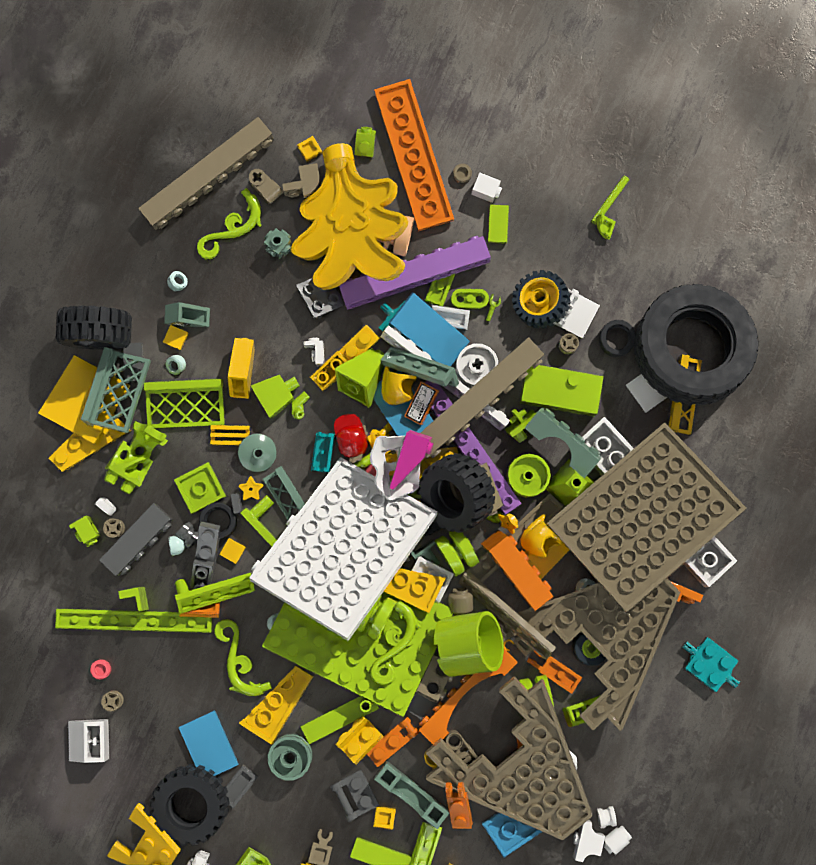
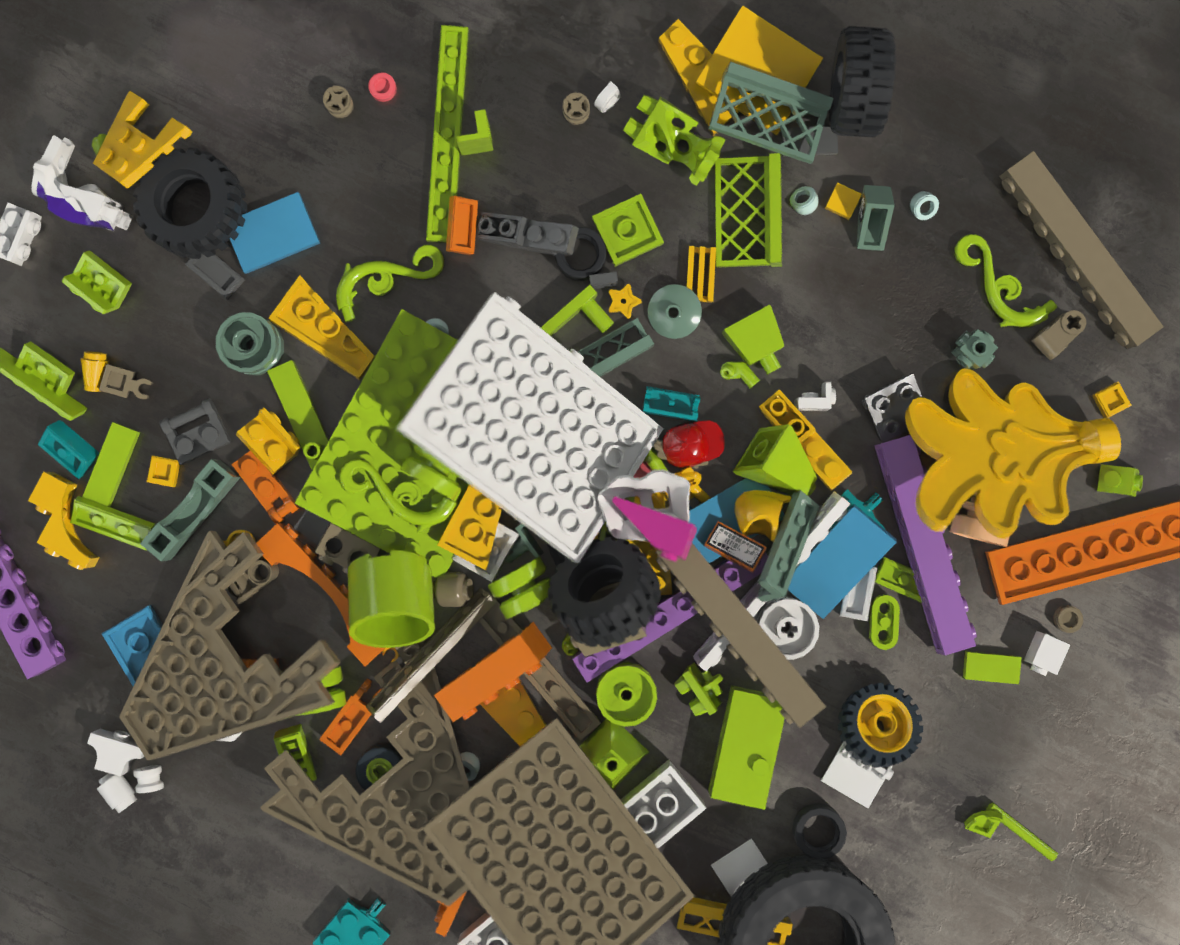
camera: 95 degrees right, 5 degrees up
white slope [68,719,109,763] -> none
lime brick [69,516,101,547] -> none
dark grey brick [99,503,173,576] -> none
light aqua piece [169,536,185,556] -> none
dark grey wheel [175,522,198,549] -> none
lime piece [175,573,255,614] -> none
yellow tile [219,538,246,564] -> none
yellow slope [228,338,255,399] -> none
dark tan brick [282,163,320,200] -> none
orange hinge [445,782,473,829] -> none
lime hand [486,294,501,321] -> none
yellow plate [498,513,518,534] -> none
yellow piece [520,514,562,557] -> none
sand green arch [525,408,602,478] -> none
dark tan wheel [558,333,579,355] -> none

